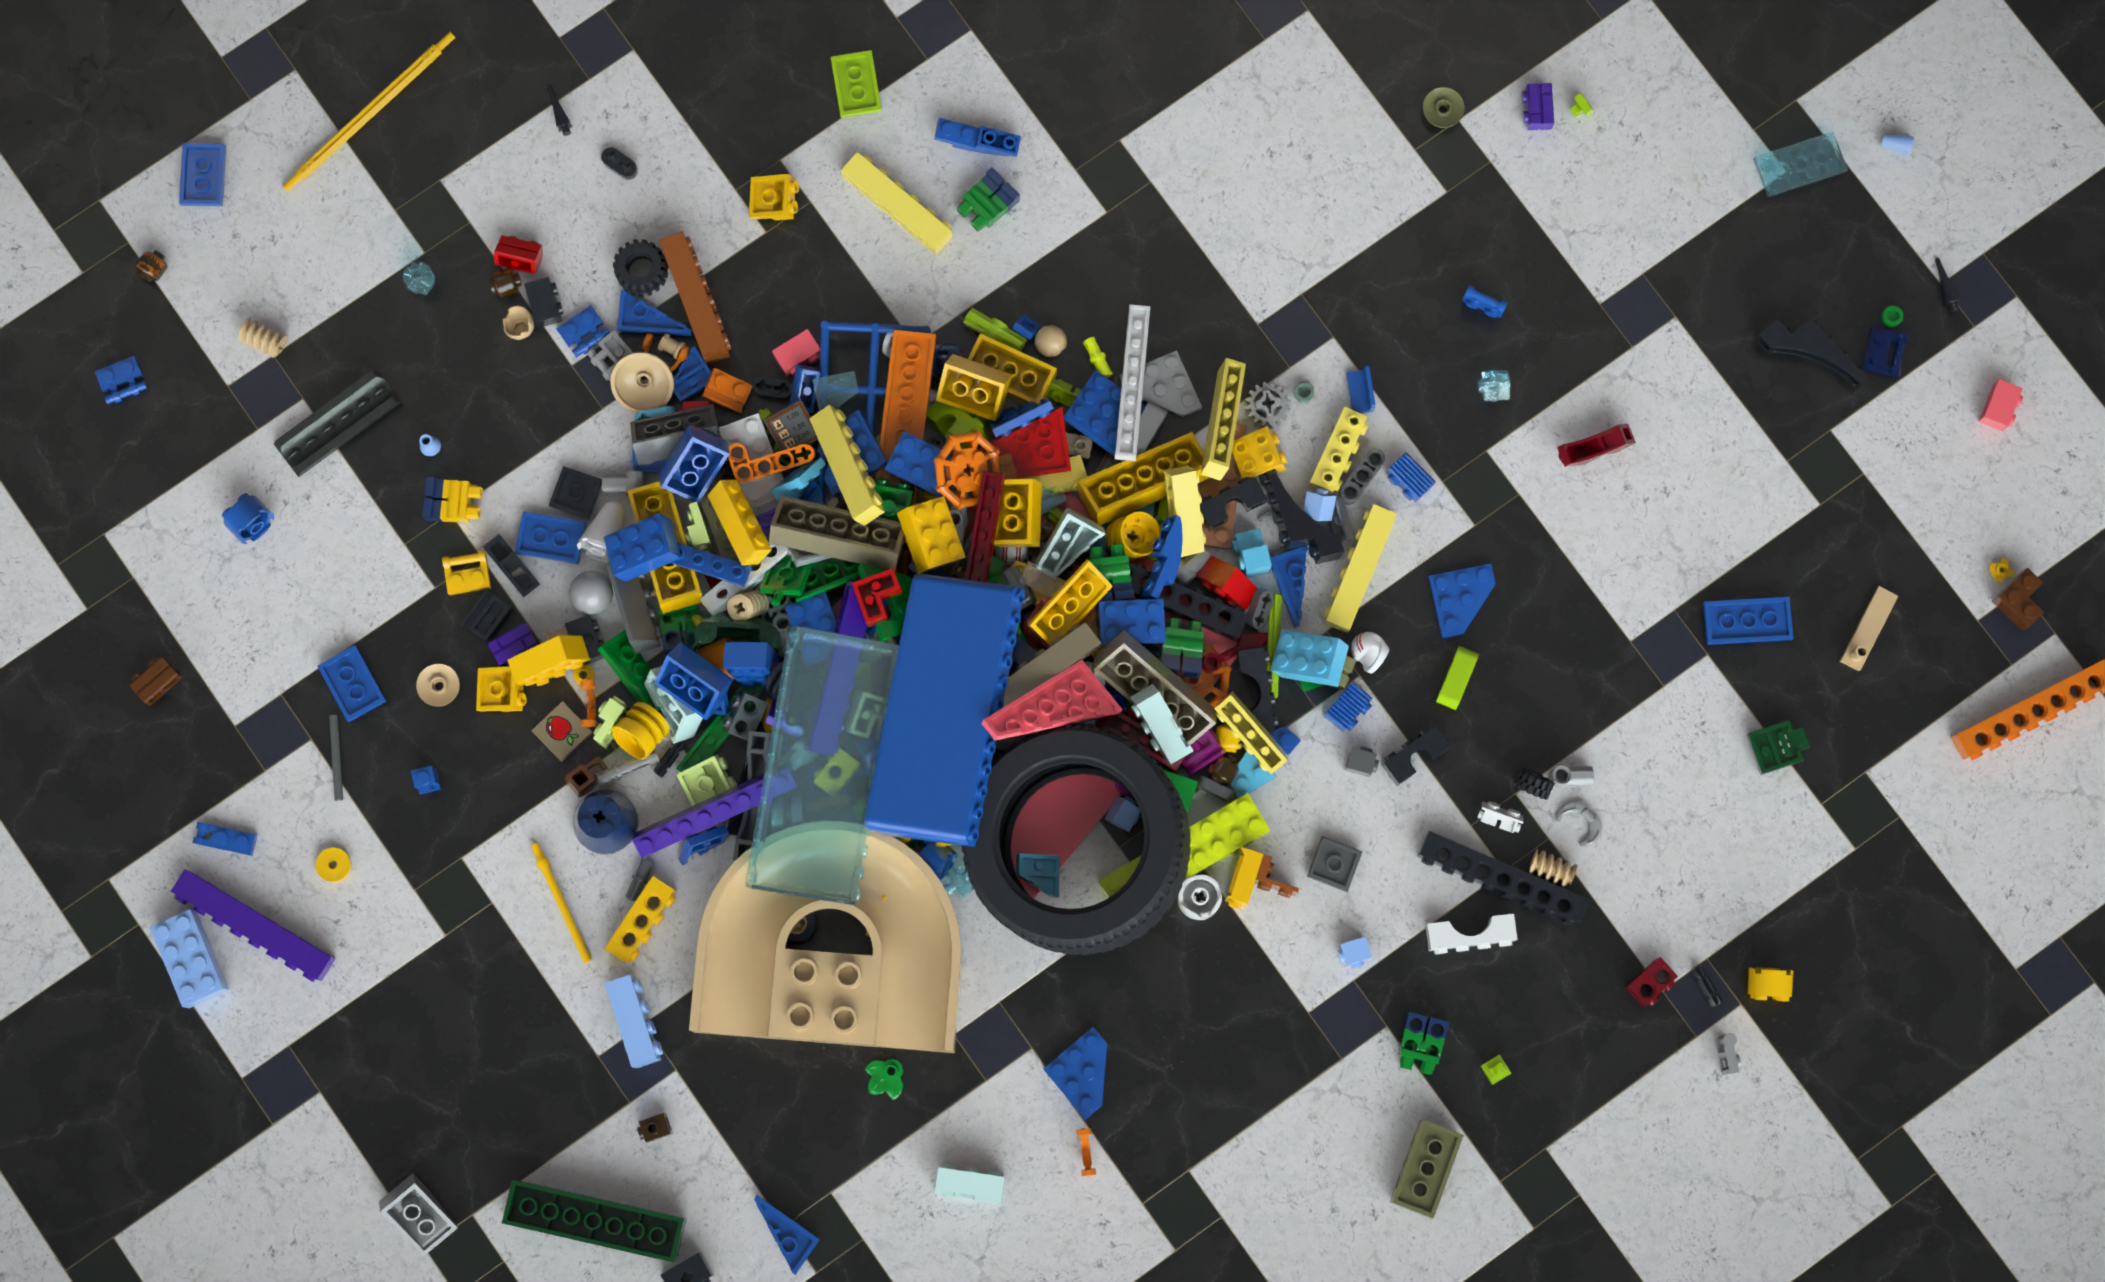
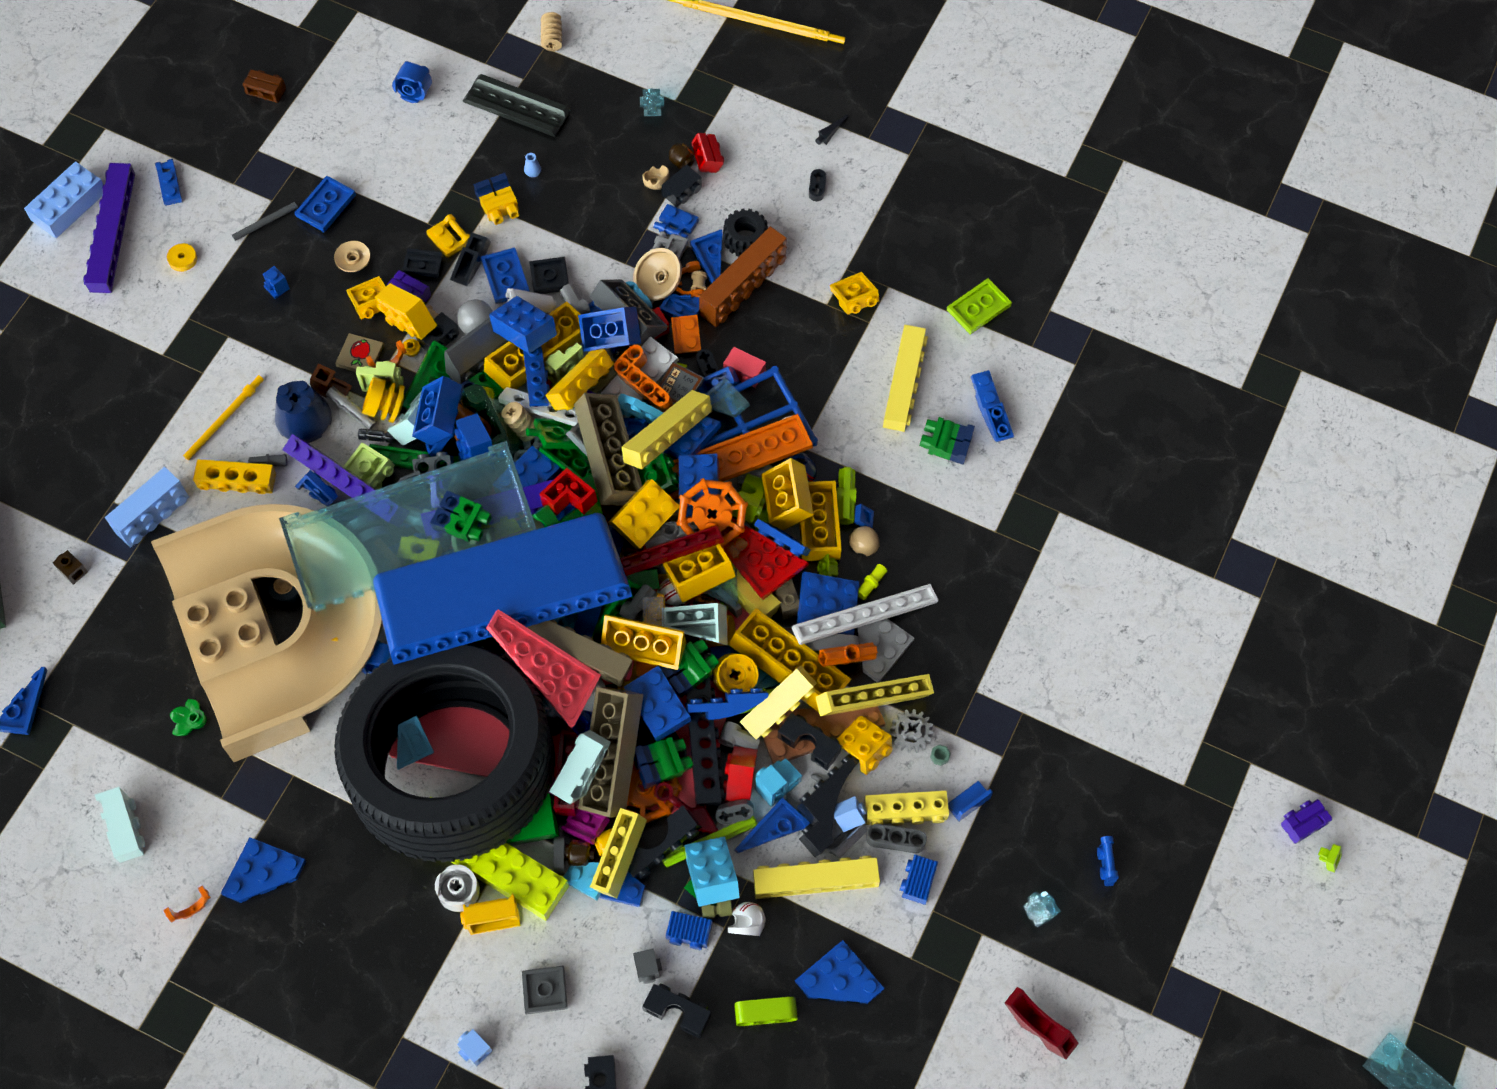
camera: 60 degrees right, 15 degrees down
dark orange bracket [1255,854,1299,898] -> none
olive dish [1423,87,1465,128] -> none
none -> green hips [430,490,492,542]
none -> orange piece [818,642,878,667]

